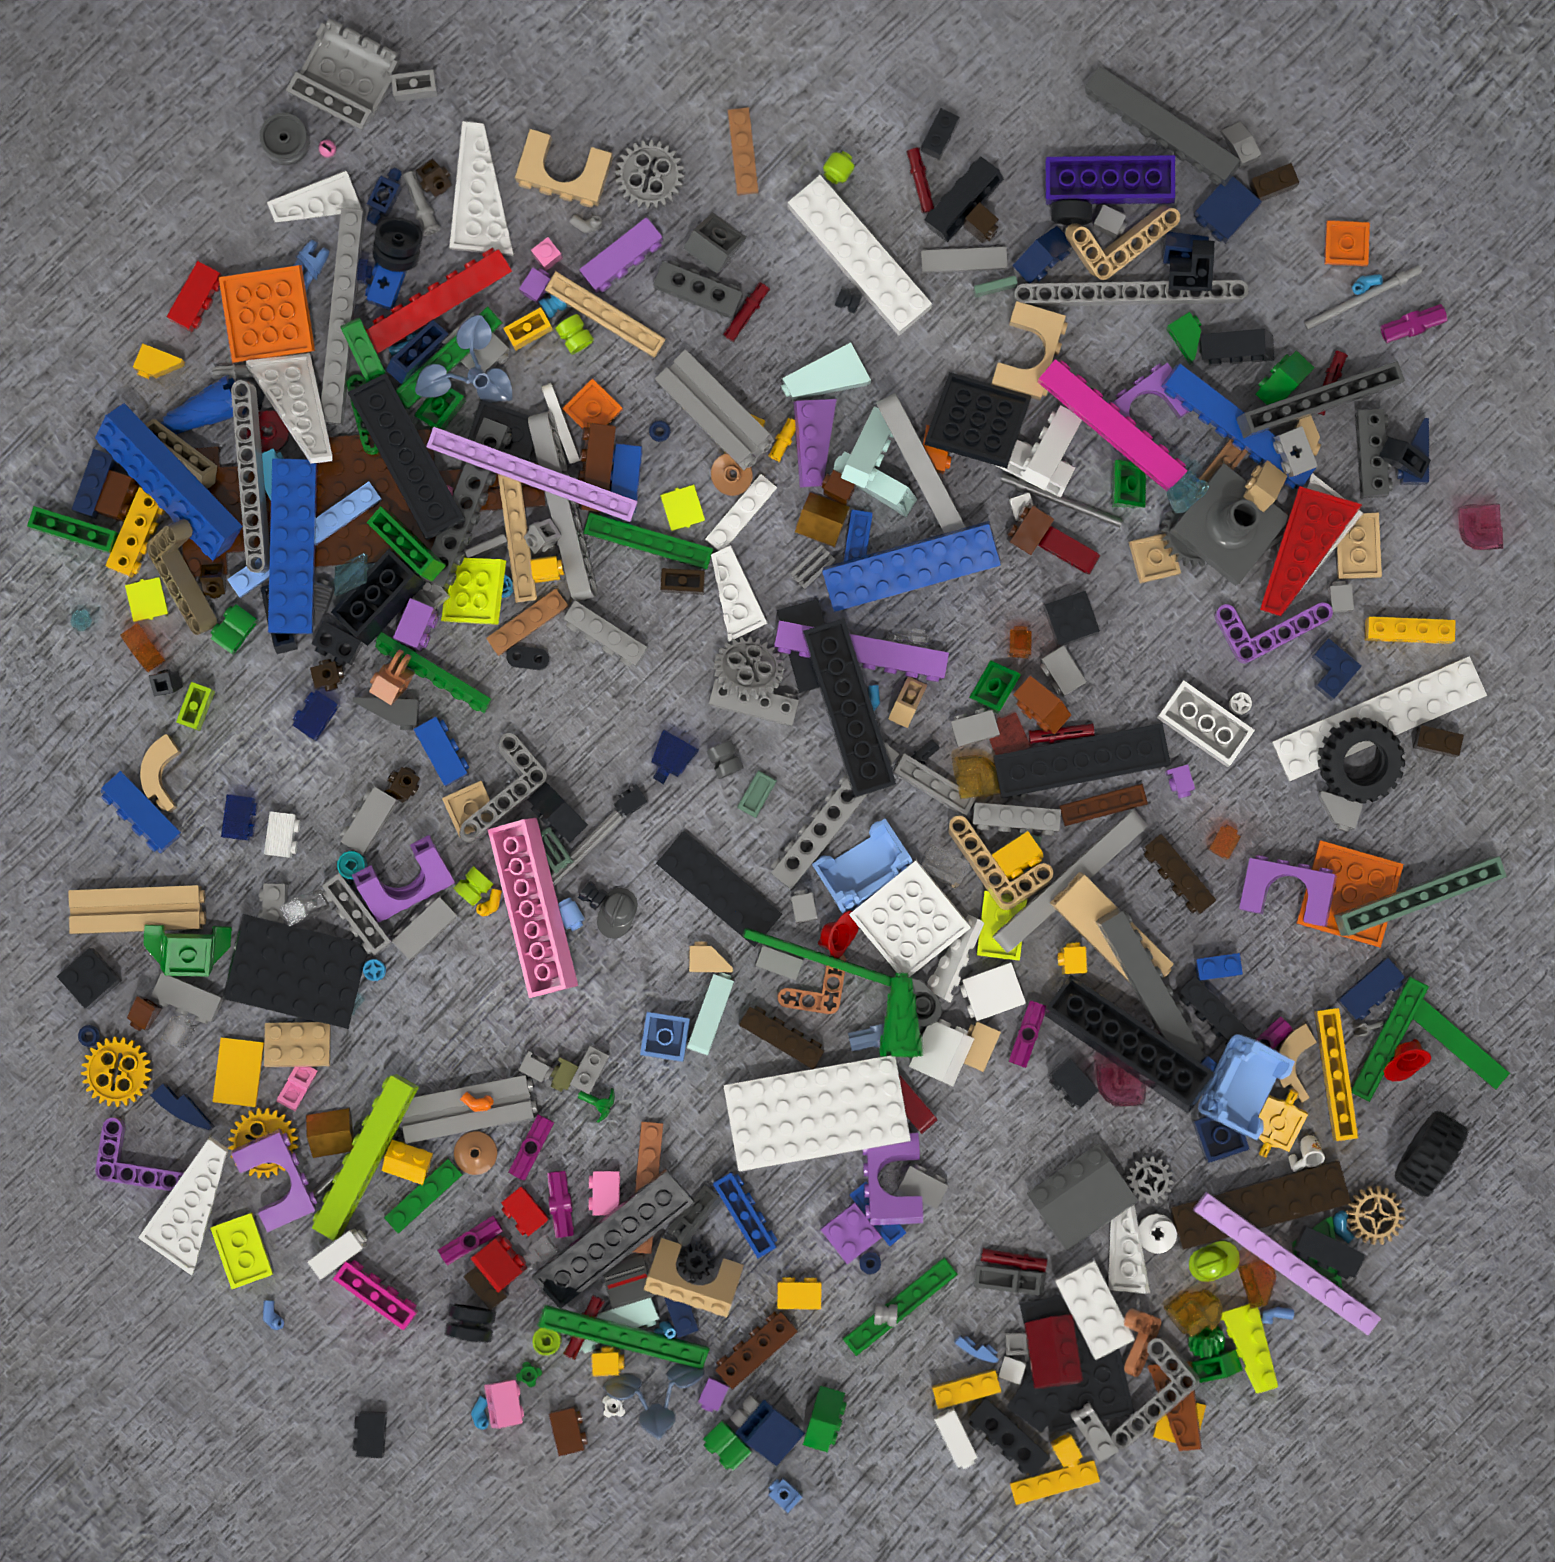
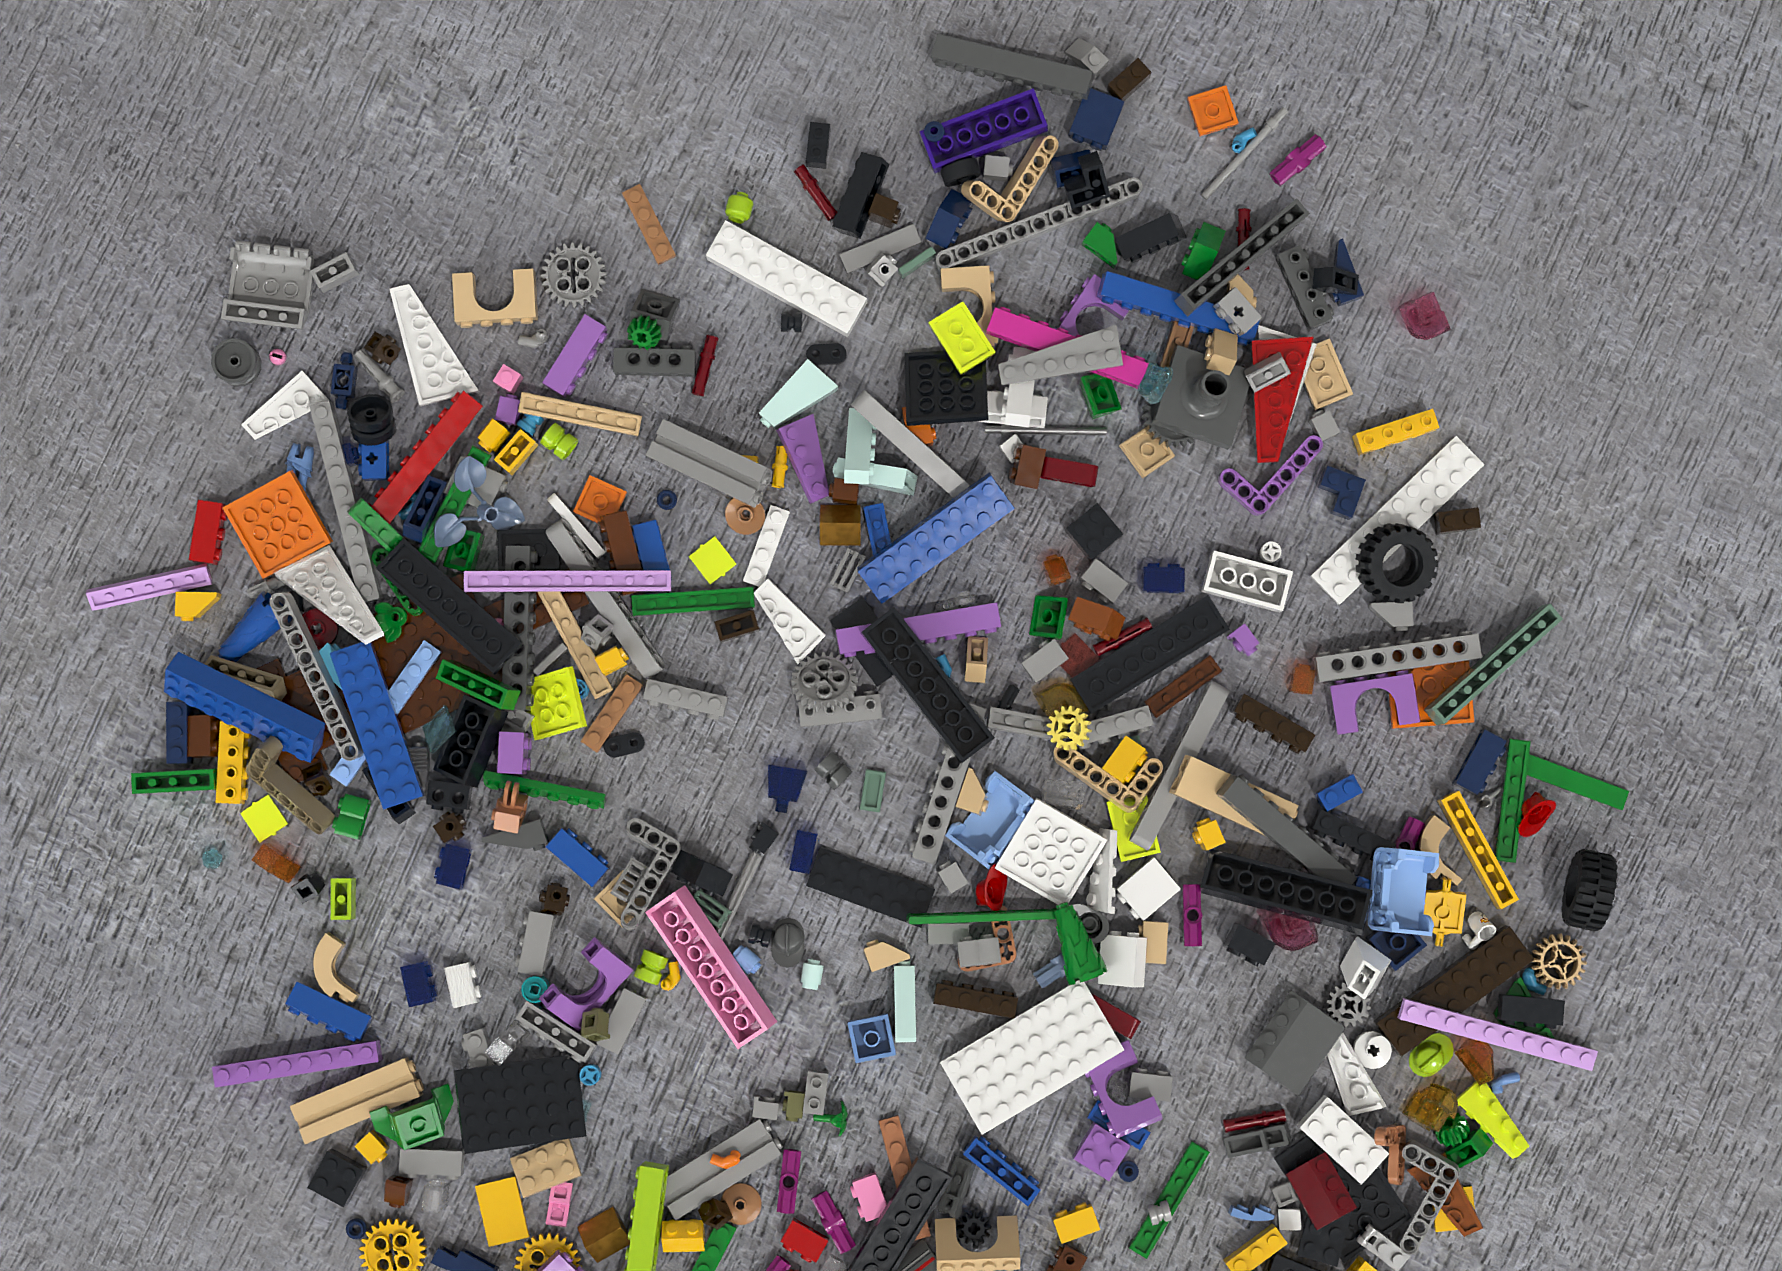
camera: 25 degrees left, 0 degrees up
none -> lavender plate [86,563,212,611]
none -> medium lavender brick [212,1040,383,1087]
none -> yellow brick [355,1130,390,1164]
none -> green plate [374,602,407,643]
none -> yellow brick [477,418,511,453]
none -> olive brick [581,1008,610,1042]
none -> light grey slope [610,857,649,903]
none -> green gear [627,314,662,350]
none -> dark brown brick [698,1198,733,1230]
none -> clear blue brick [789,830,818,874]
none -> light aqua brick [801,959,824,990]
none -> black plate [806,343,847,365]
none -> light grey brick [865,252,898,287]
none -> dark blue plate [924,121,945,142]
none -> neon yellow plate [928,301,995,374]
none -> tan slope [956,768,989,816]
none -> light grey brick [957,934,1001,968]
none -> light grey wing [998,325,1123,385]
none -> light yellow gear [1047,706,1092,751]
none -> clear blue brick [1142,563,1185,594]
none -> light grey slope [1244,352,1291,393]
none -> light grey brick [1313,631,1482,683]
none -> white slope [1340,936,1391,1000]

